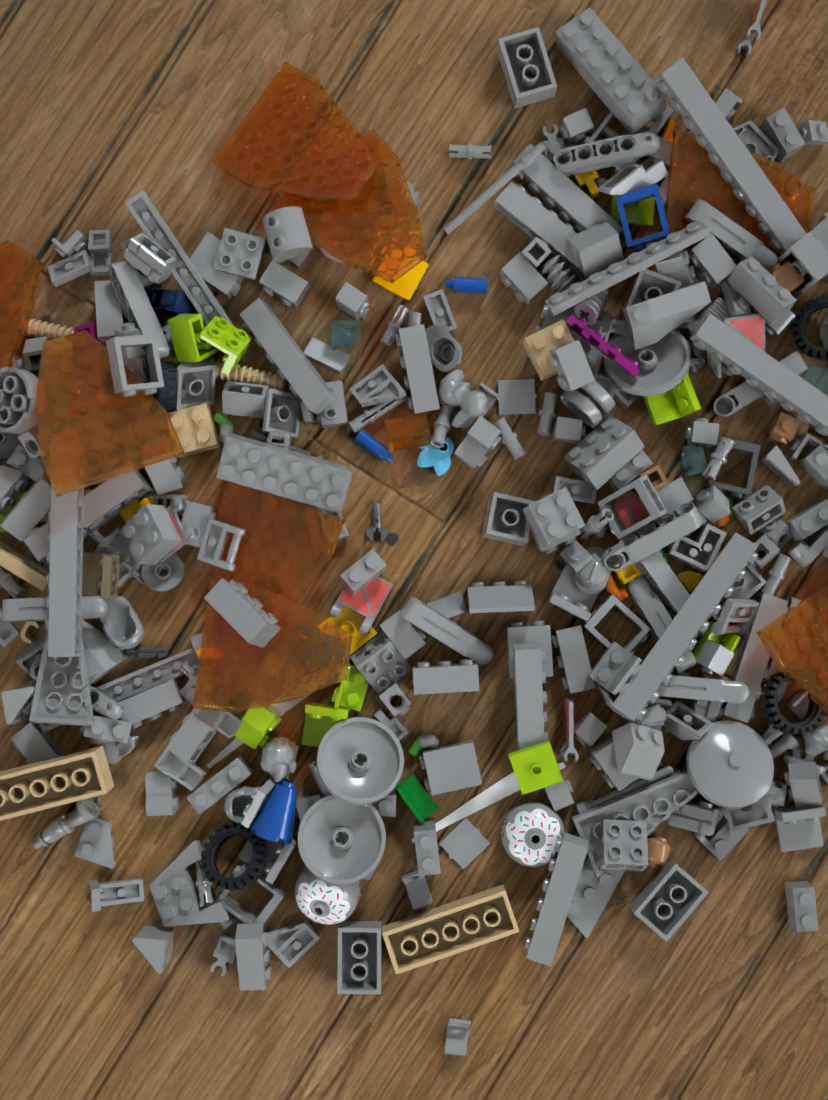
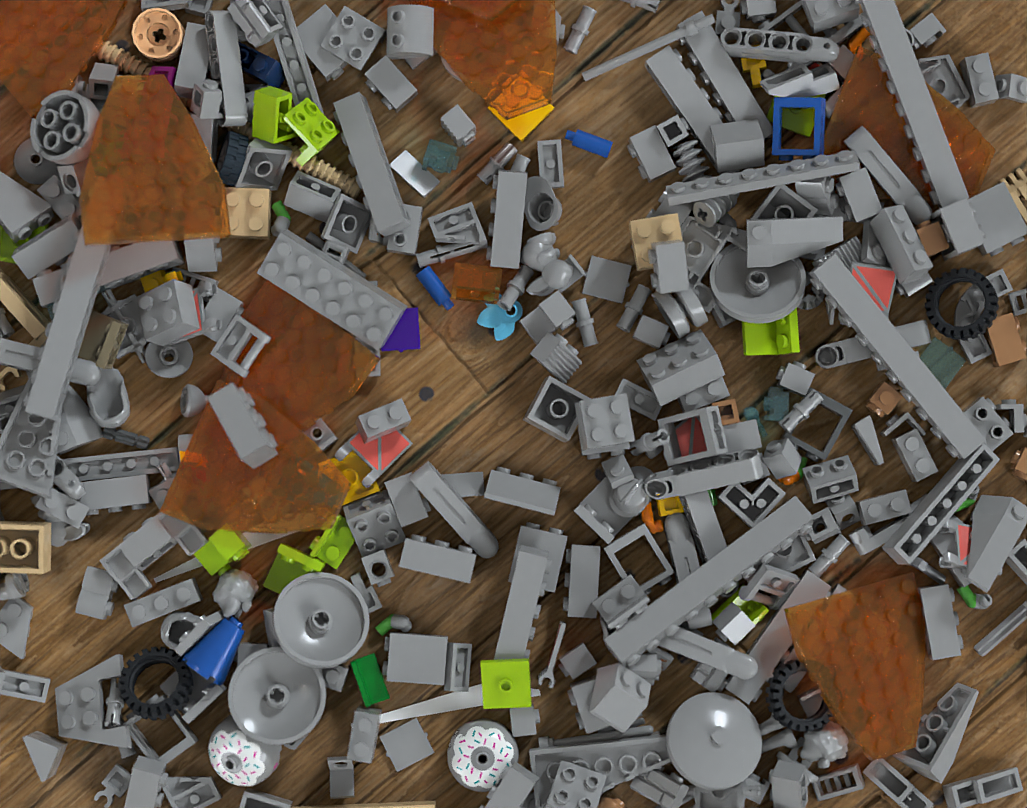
camera: 15 degrees right, 0 degrees up
light grey window [106,334,164,397] -> none
flat silver bar [366,503,388,543] -> none
magenta wing [566,314,640,378] -> none
light grey slope [664,700,713,740] -> none
yellow tile [676,571,704,592] -> none
none -> light nougat wheel [132,8,185,63]
none -> light grey brick [180,384,209,417]
none -> light grey brick [301,416,338,454]
none -> dark purple piece [381,307,421,353]
none -> light grey plate [444,642,472,692]
none -> light grey brick [530,332,582,383]
none -> light grey pin [563,5,597,55]
none -> clear light blue hand [743,407,768,437]

